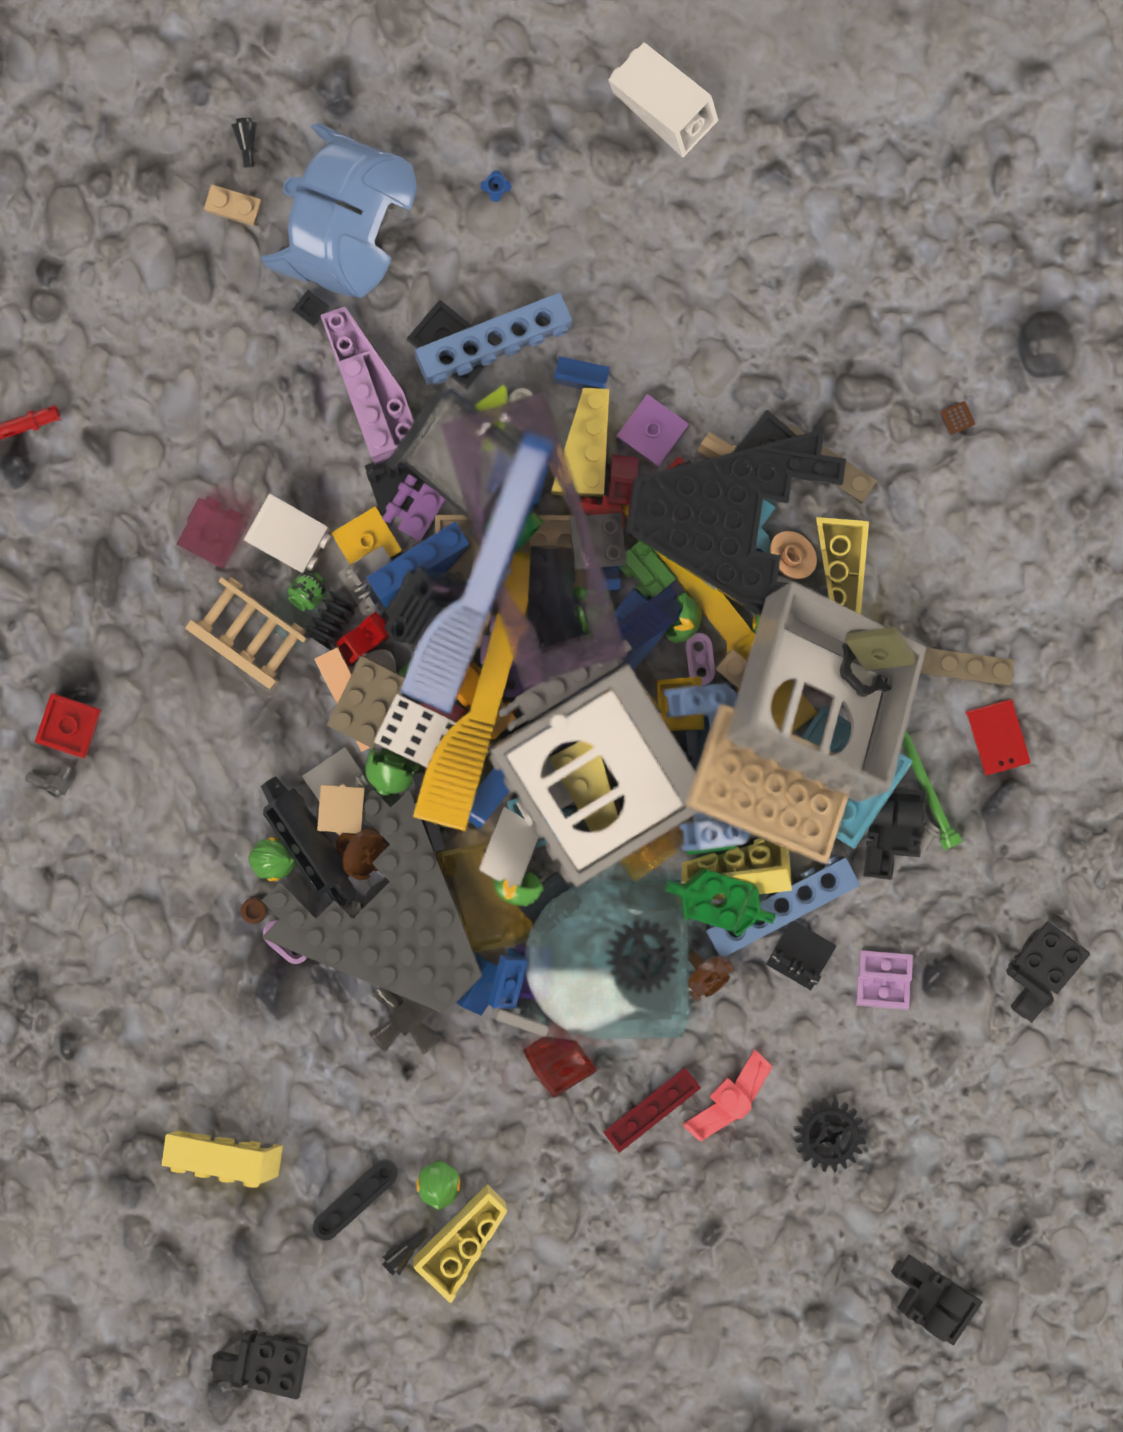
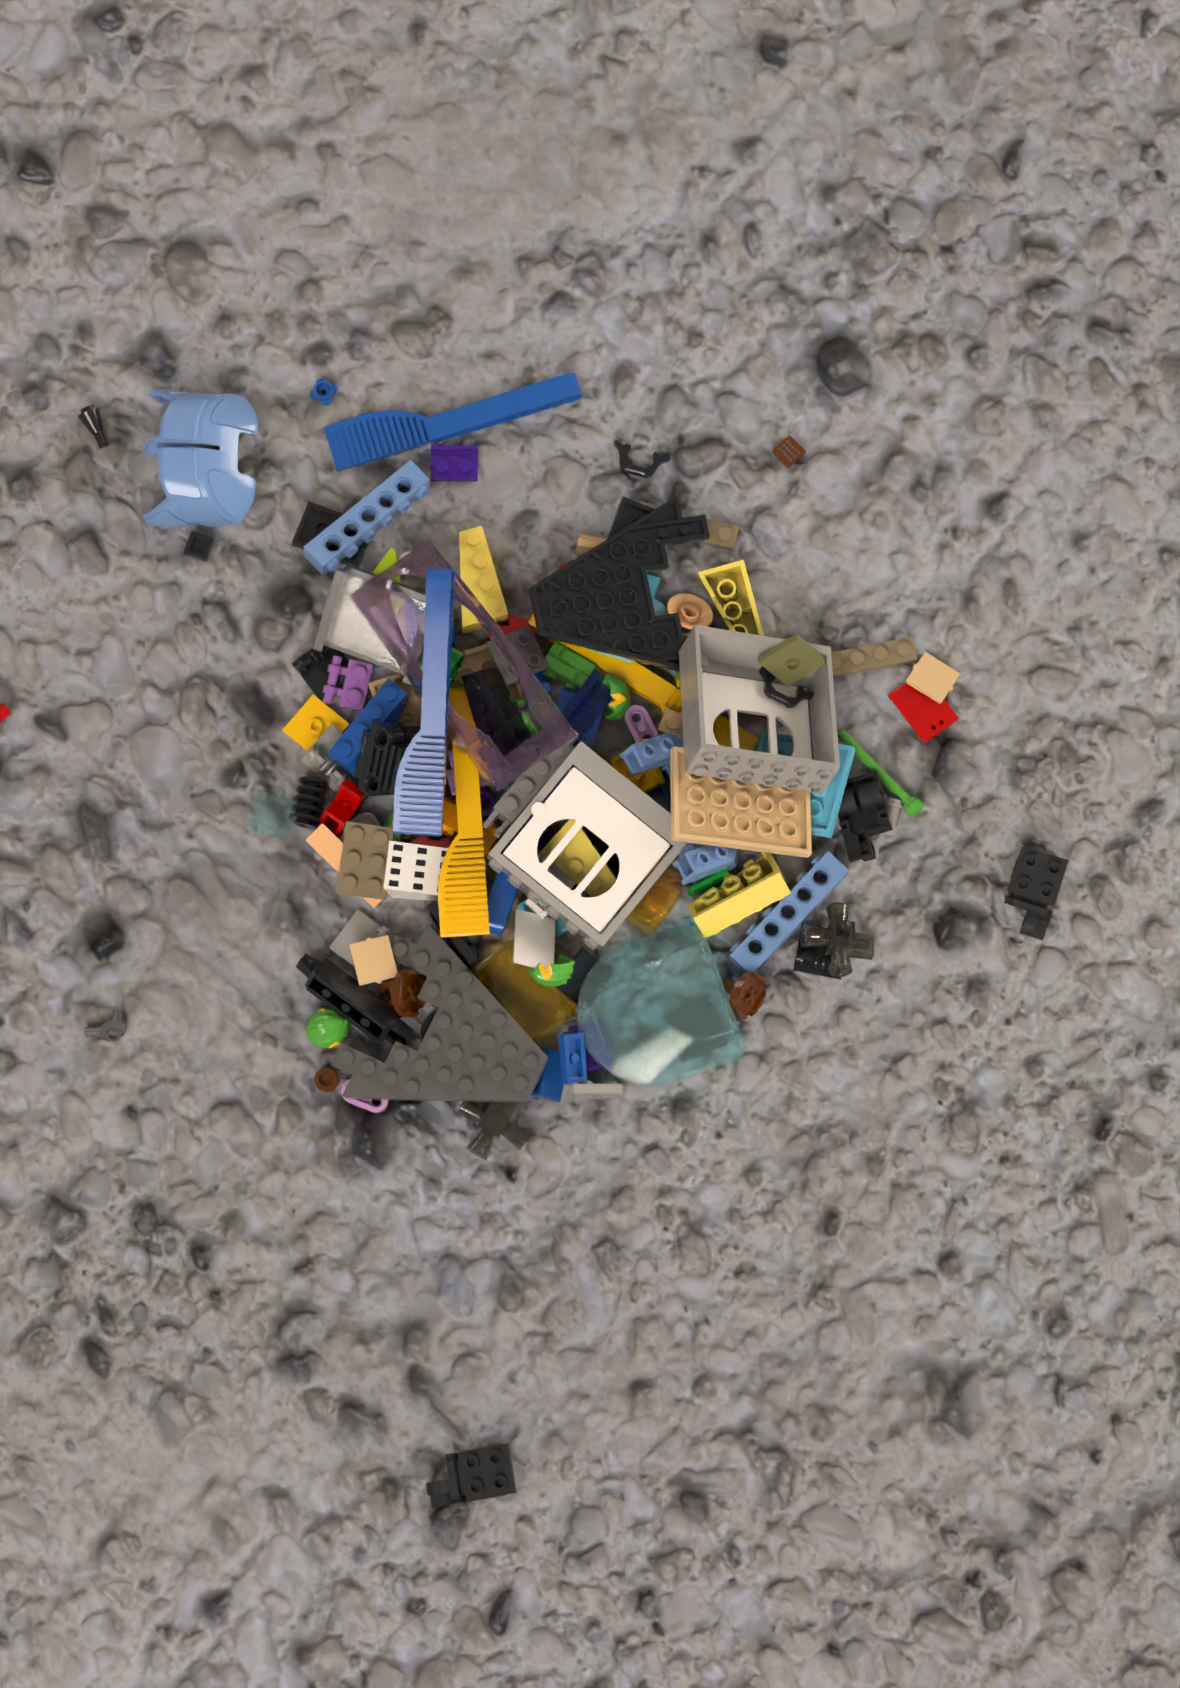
camera: 25 degrees left, 10 degrees down
red plate [34,693,102,759] -> none
light yellow wedge [162,1131,283,1187] -> none
clear pink plate [176,496,248,569] -> none
tan fence [185,577,310,690] -> none
tan plate [204,184,262,226] -> none
white slope [244,494,331,573] -> none
bright green head [288,572,327,611] -> none
black plate [313,1159,398,1241] -> none
lavender wedge [320,306,414,465] -> none
bright green cylinder [365,748,419,796] -> none
black cone [382,1232,425,1276] -> none
light yellow wedge [413,1184,507,1303] -> none
bright green hair [416,1161,460,1210] -> none
clear red slope [523,1036,598,1098] -> none
blue panel [554,356,610,389] -> none
dark red plate [603,1066,701,1153] -> none
black gear [605,919,679,994] -> none
white slope [608,42,718,157] -> none
dark red slope [608,454,638,506] -> none
medium lavender plate [617,394,689,467] -> none
green plate [665,868,776,936] -> none
coral plate [682,1049,773,1141] -> none
black gear [793,1098,866,1172] -> none
lavender slope [856,950,913,1010] -> none
black plate [891,1254,983,1346] -> none
none -> blue piece [324,373,582,471]
none -> dark purple plate [431,446,478,481]
none -> black helmet [614,440,670,478]
none -> clear smoke brick [801,902,874,977]
none -> tan piece [905,652,960,704]

